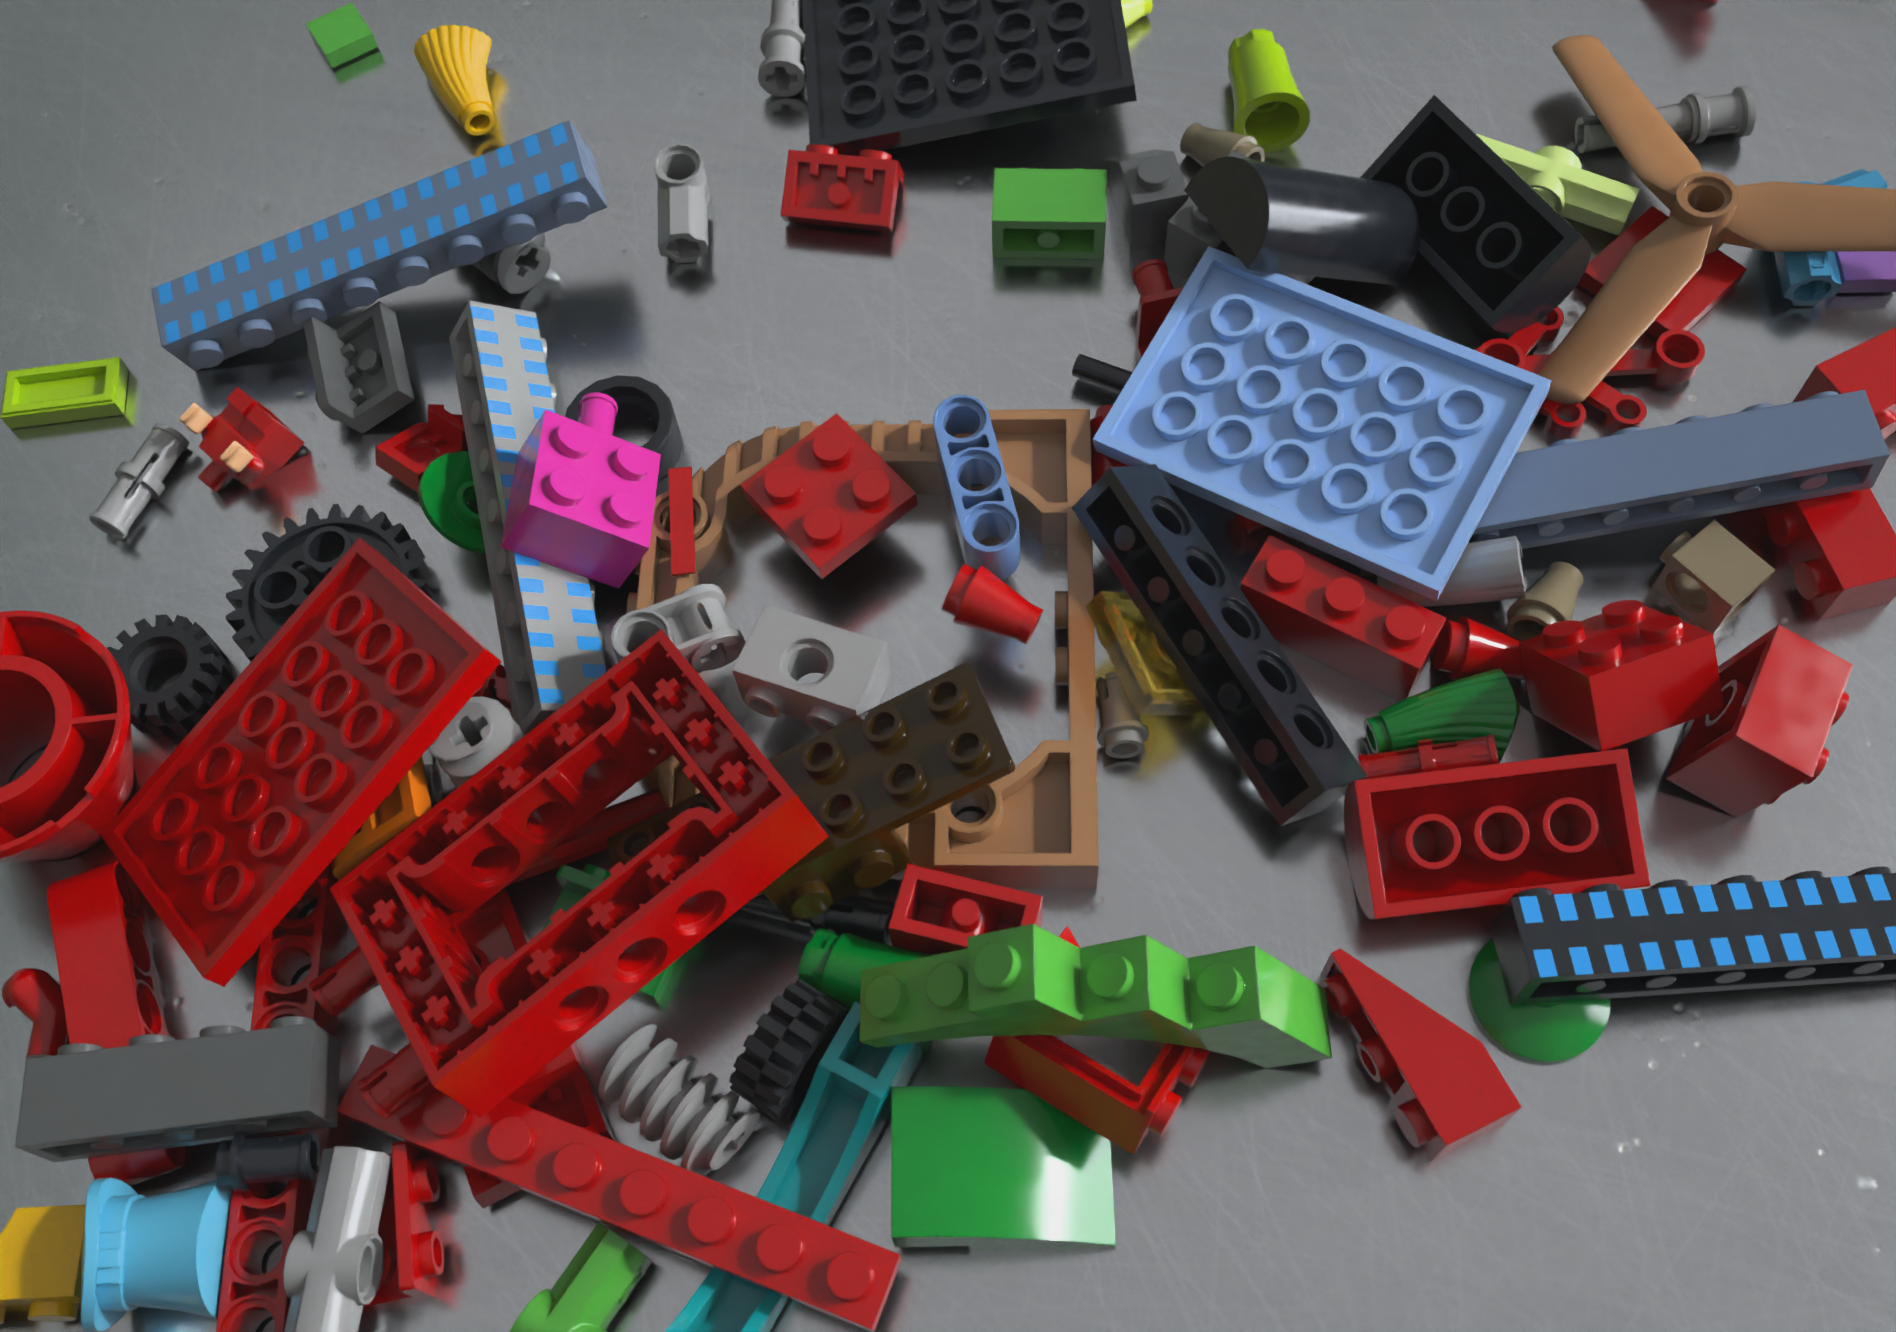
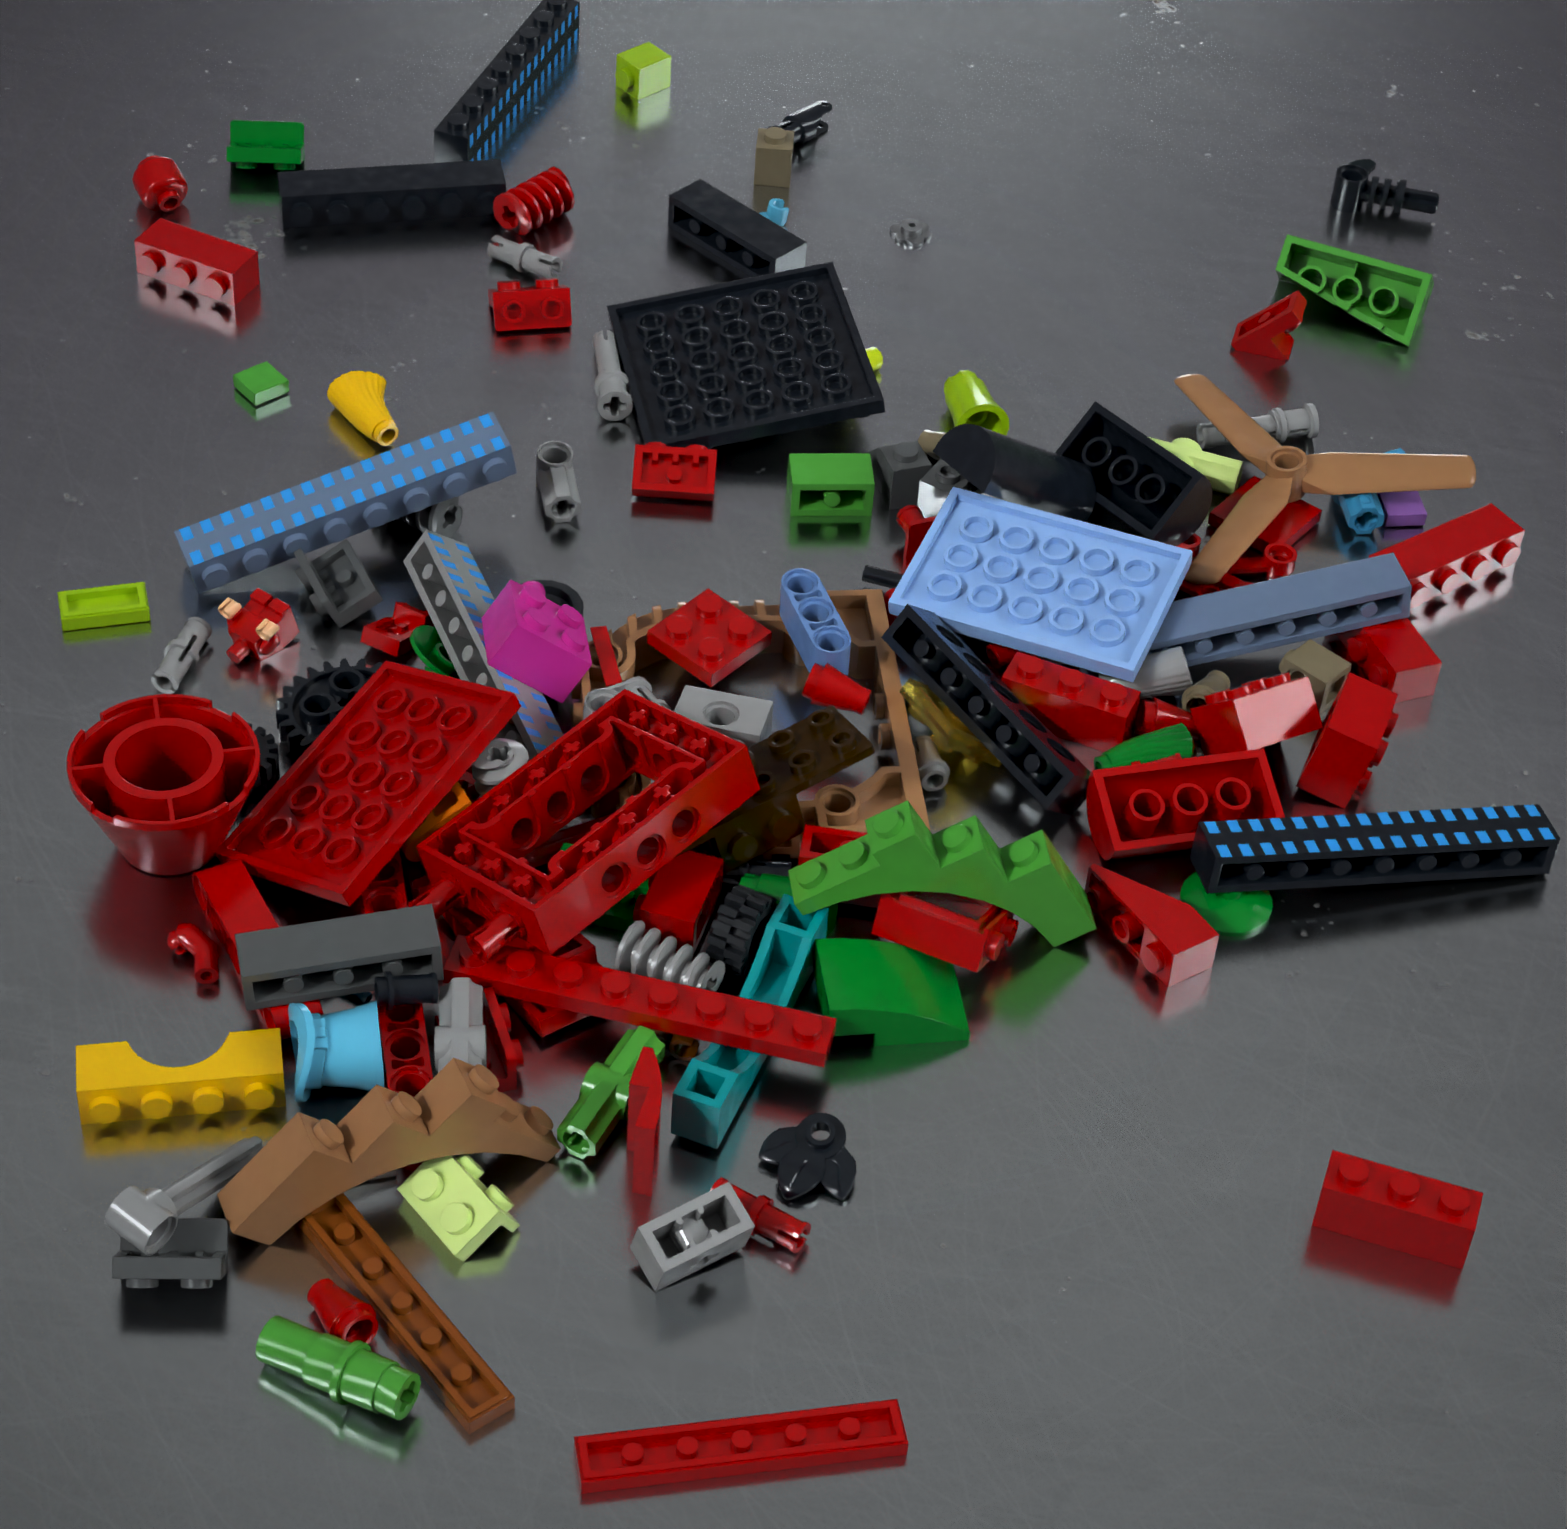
camera: 15 degrees left, 20 degrees down
none -> red brick [633,850,724,954]

